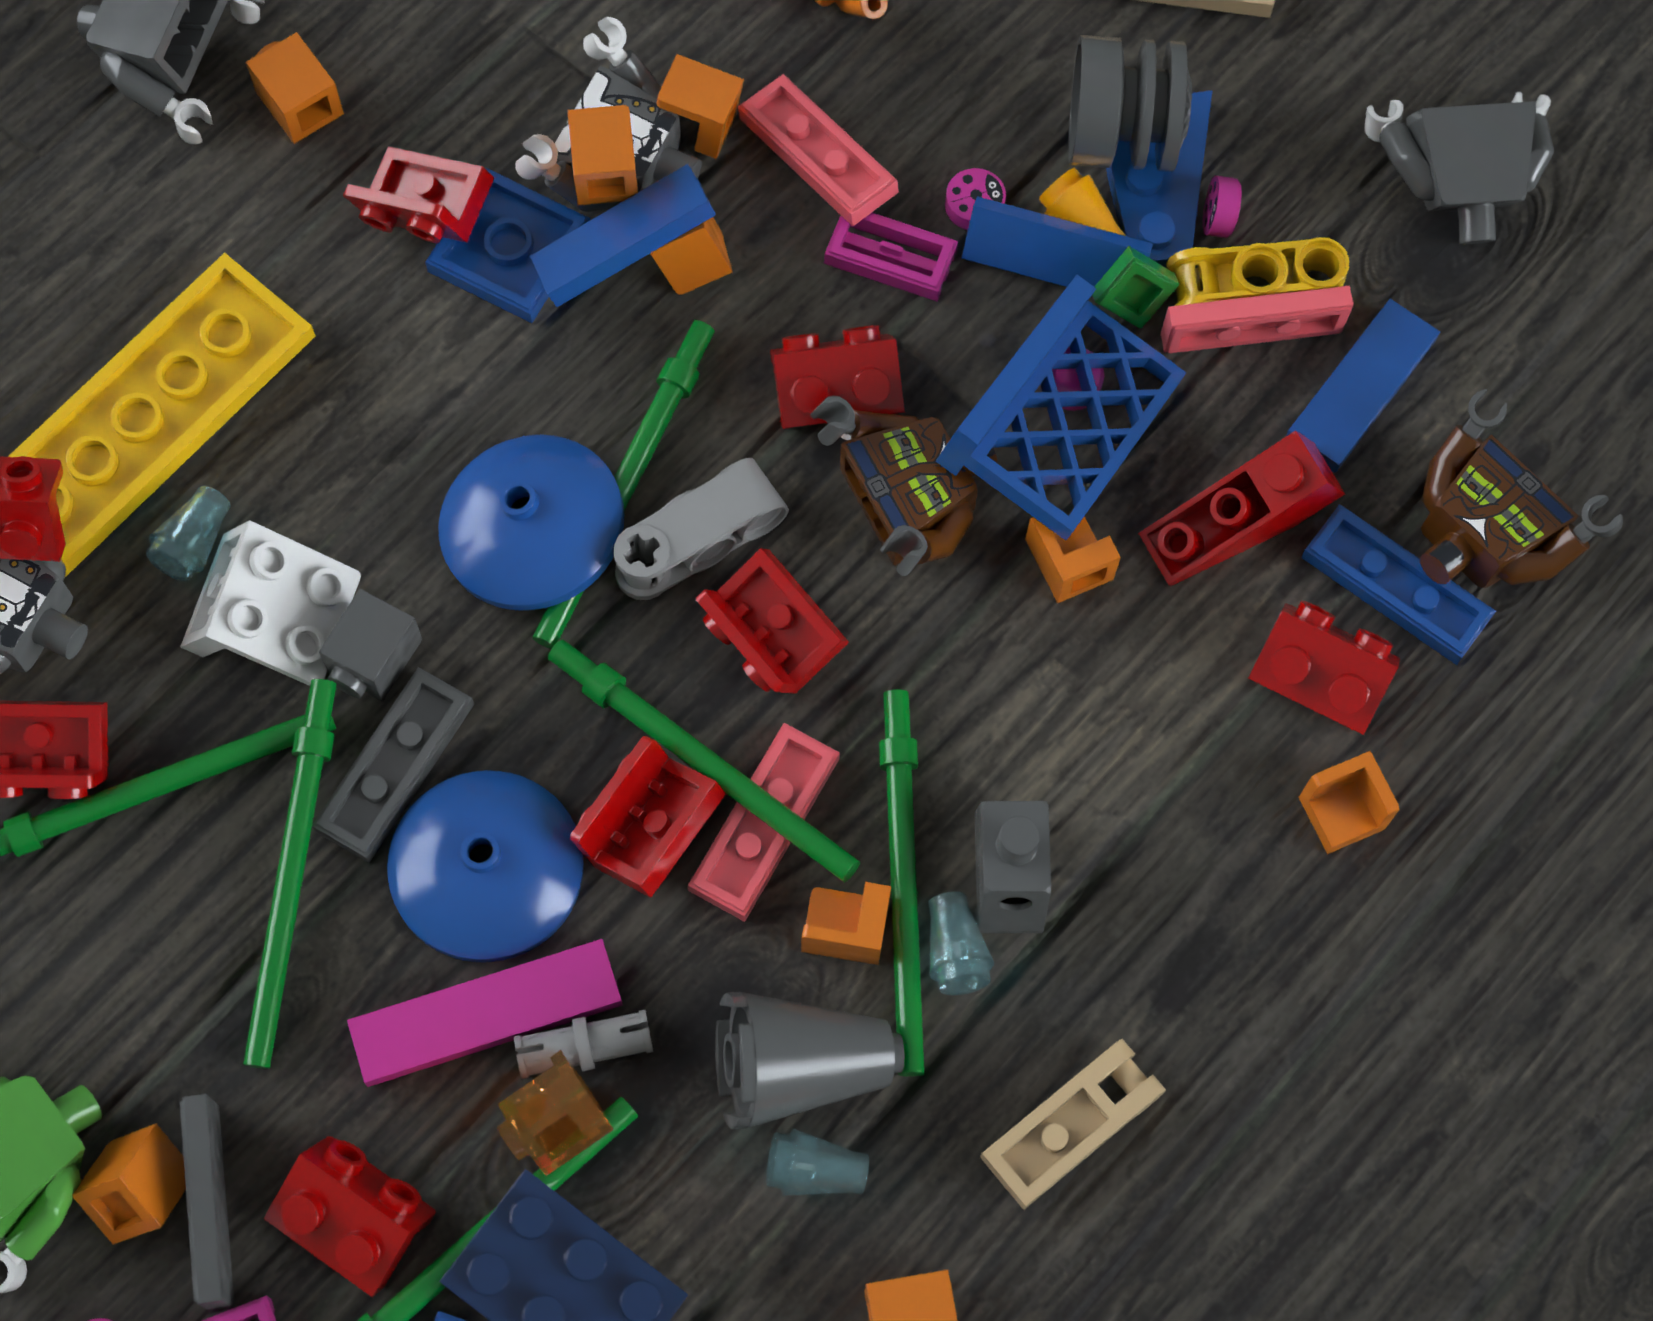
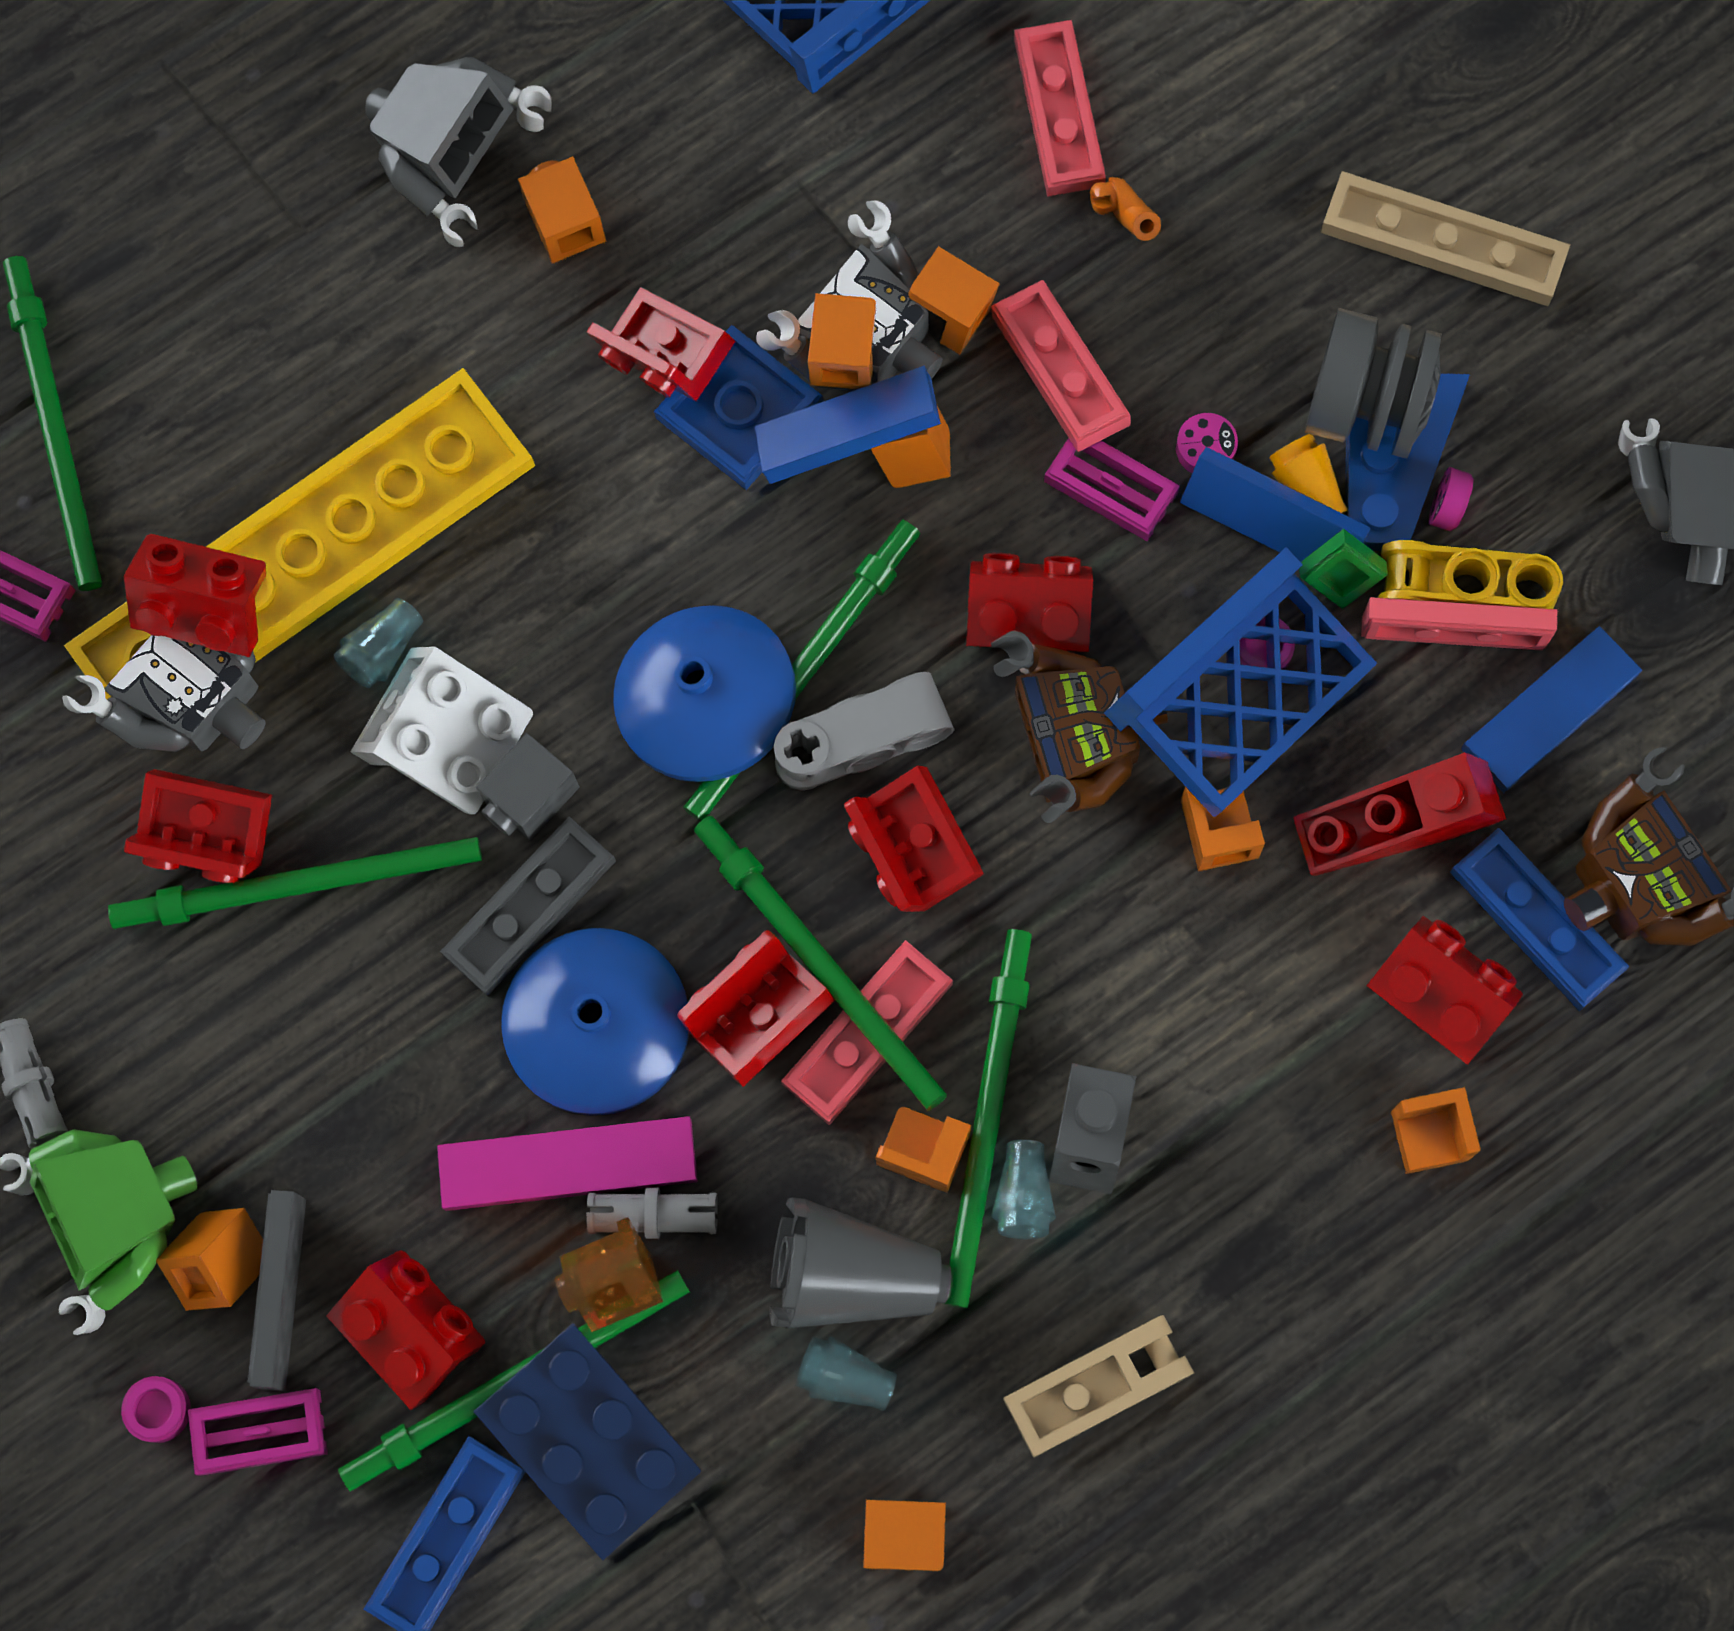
camera: 20 degrees right, 5 degrees up
green bar [243,679,337,1069] -> none

